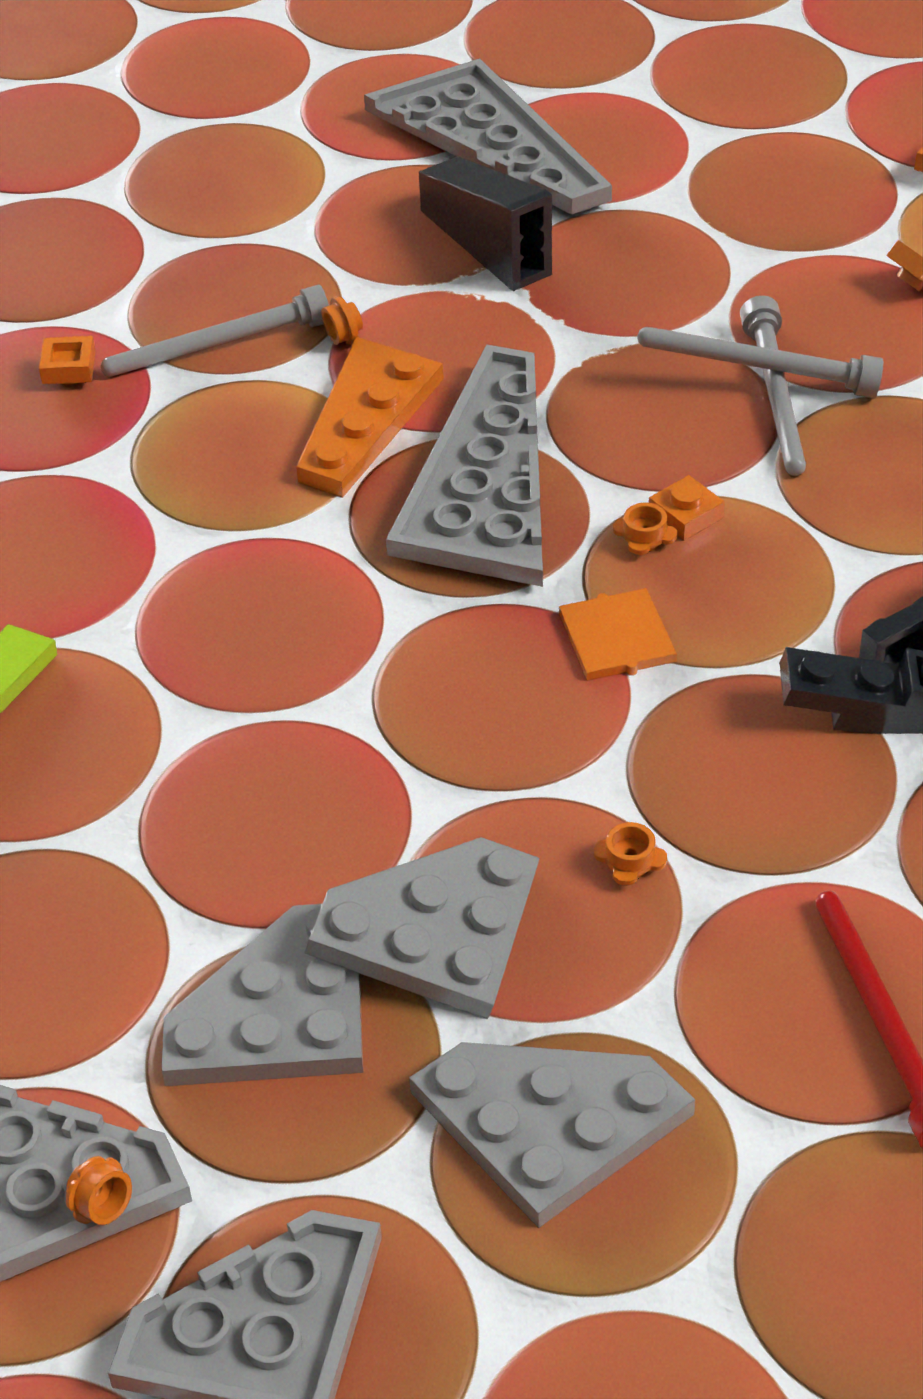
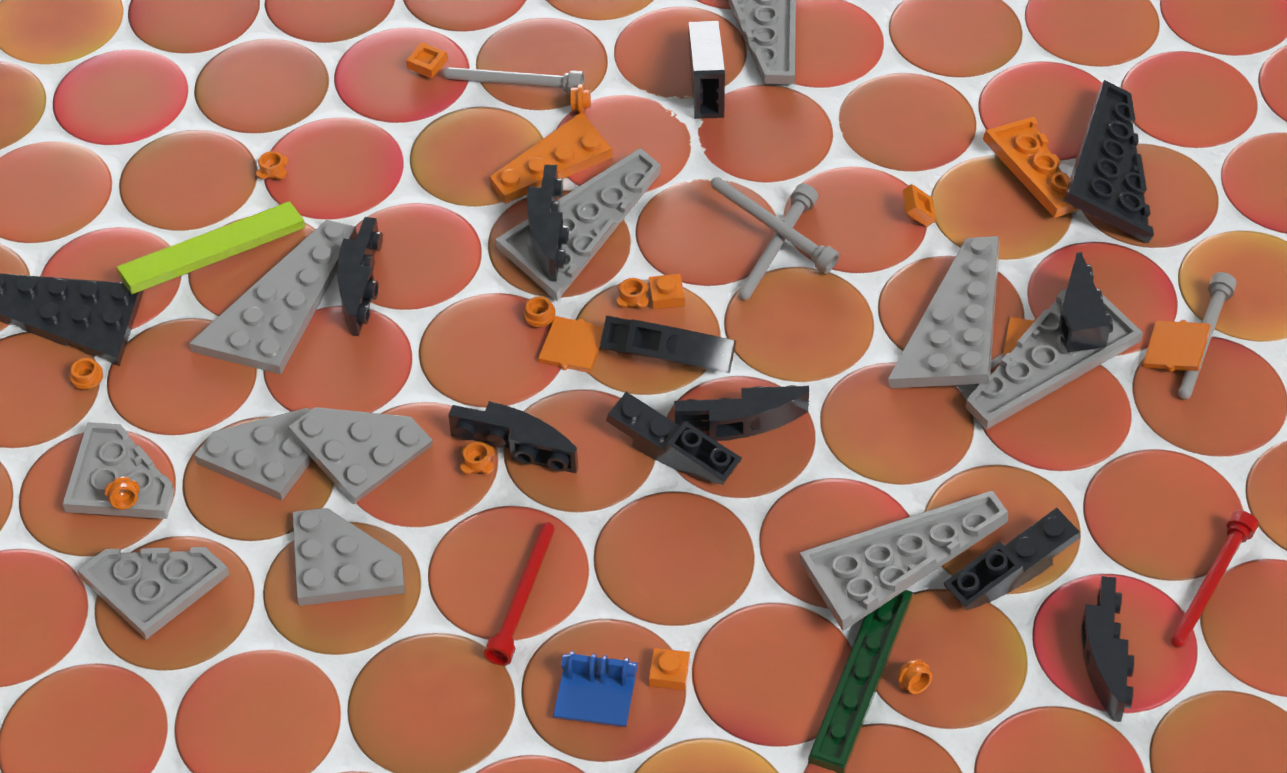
camera: 30 degrees right, 5 degrees up
none -> light grey wing [189,220,357,374]
none -> black slope [338,217,383,336]
none -> black slope [448,401,578,473]
none -> orange plate [523,296,556,327]
none -> black slope [527,165,569,281]
none -> black slope [599,315,736,374]

